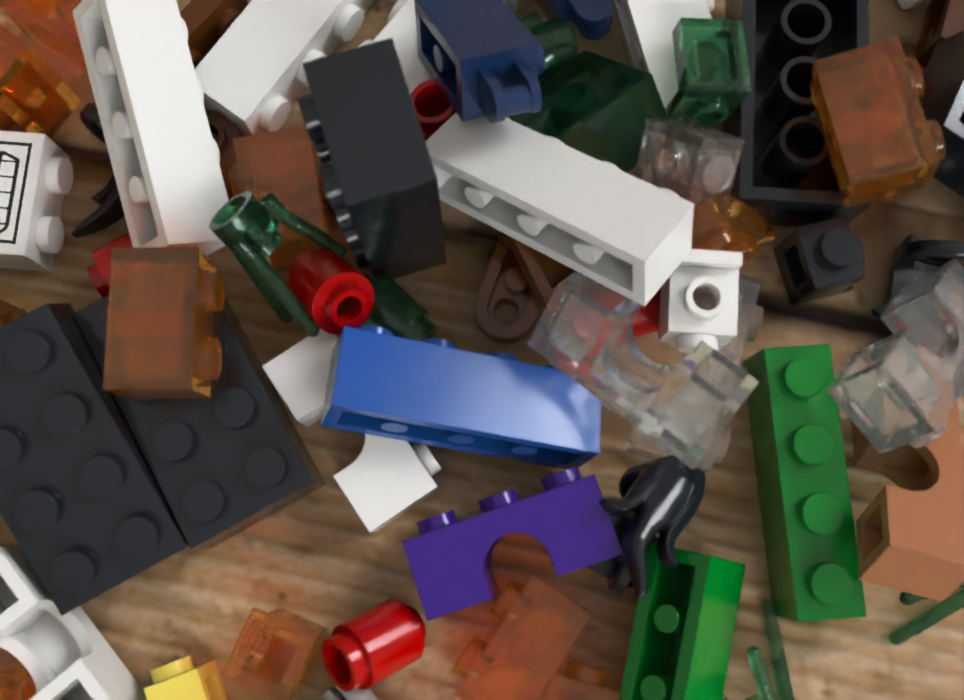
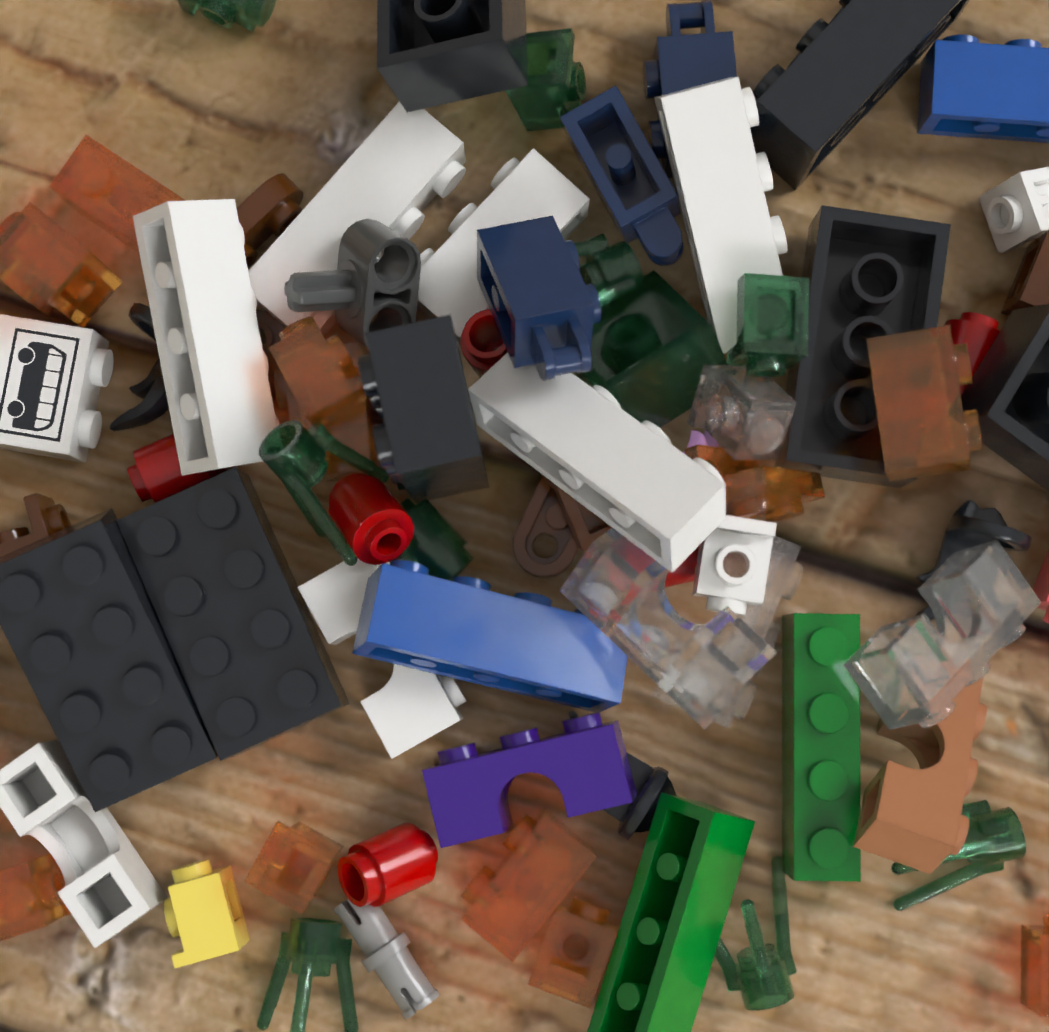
camera: 10 degrees right, 5 degrees up
clear orange brick [103,248,225,398] -> none
black piece [599,453,706,600] -> none
black brick [773,215,865,306] -> none
none -> clear orange brick [268,317,367,427]
none -> dark grey beam [284,219,421,349]

